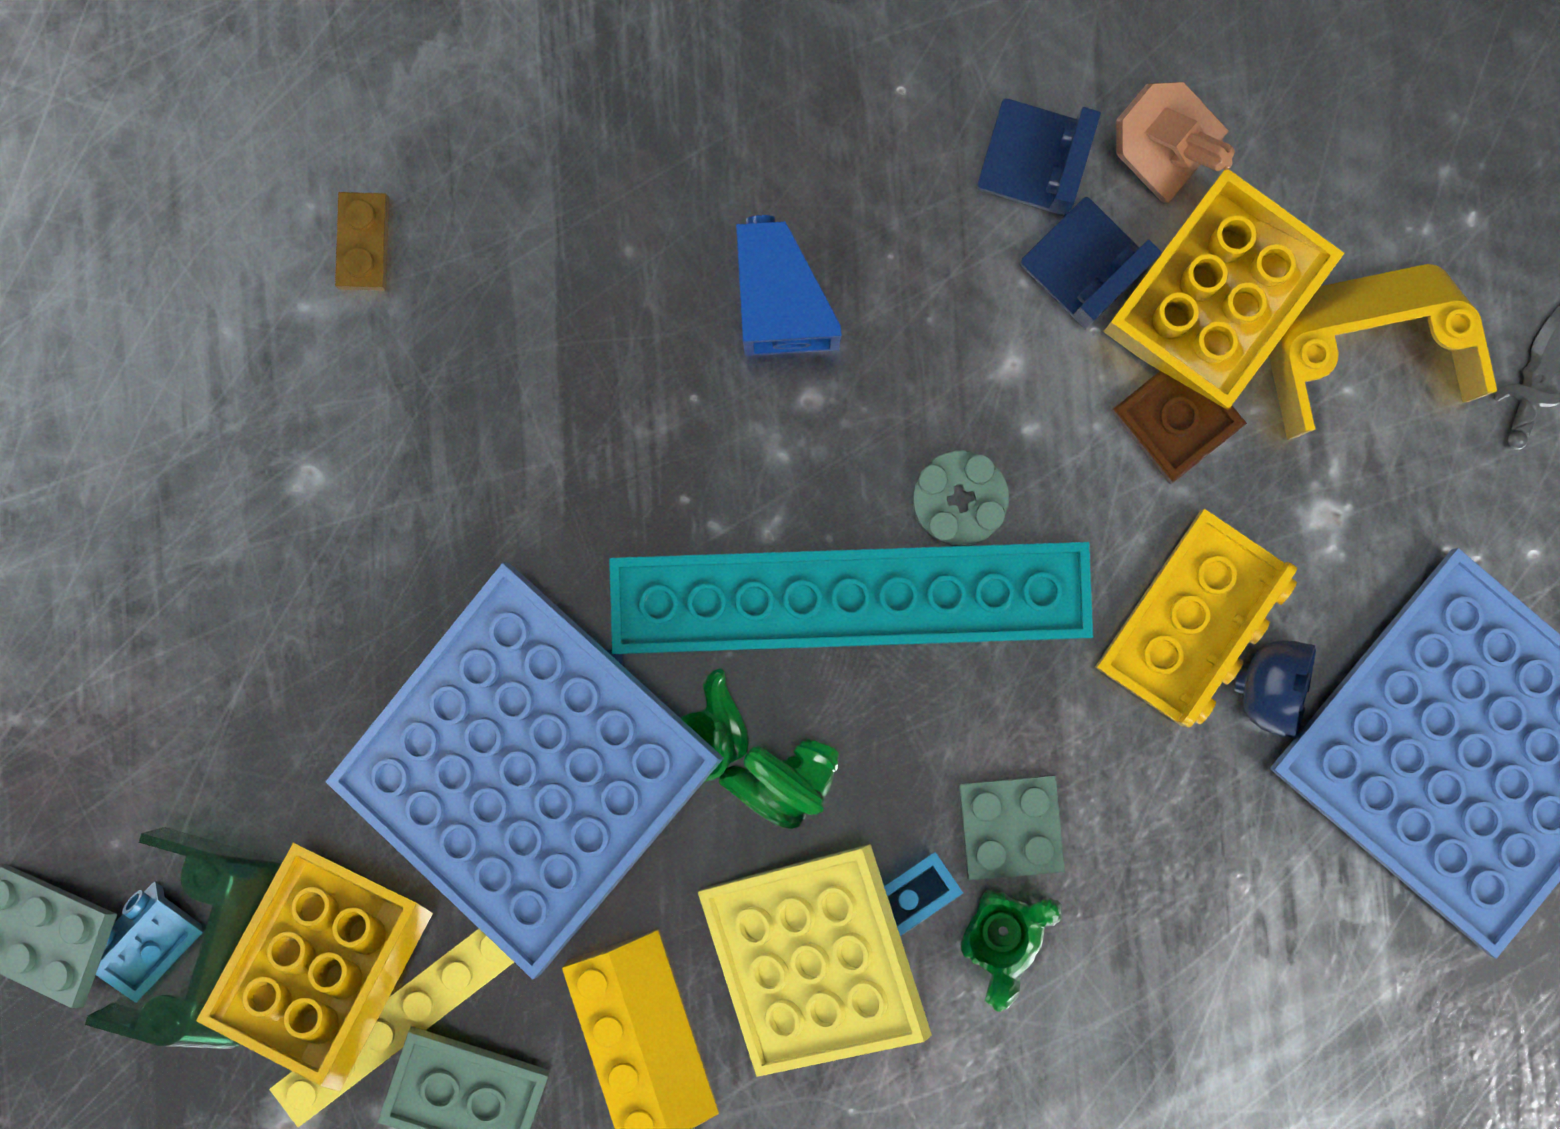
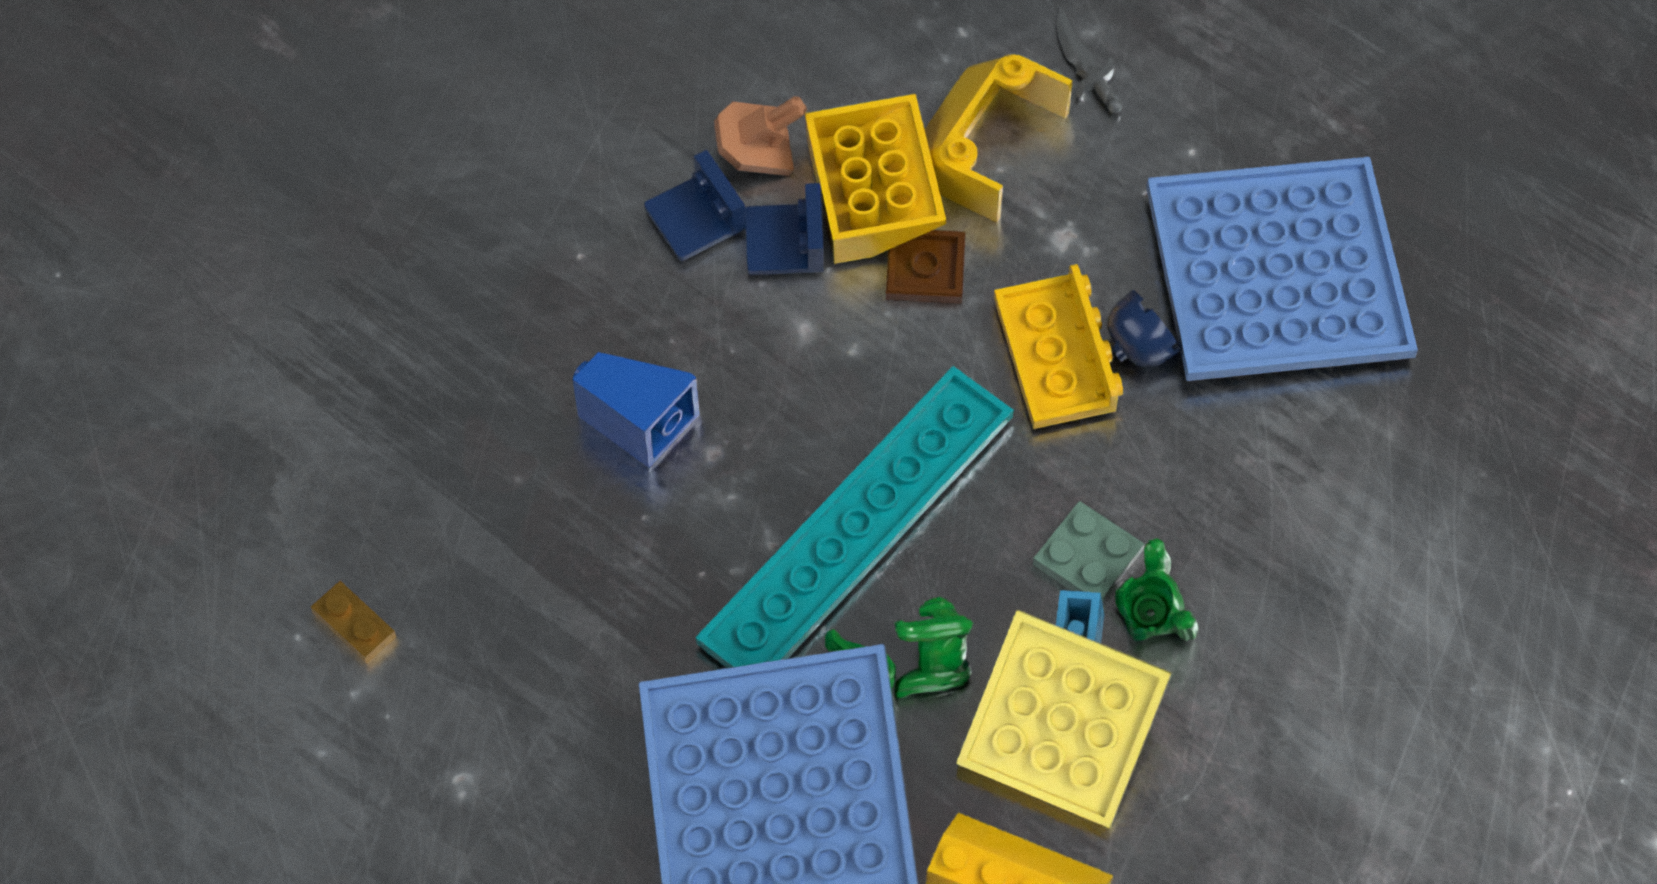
camera: 50 degrees left, 25 degrees down
sand green plate [912,451,1009,546] -> none

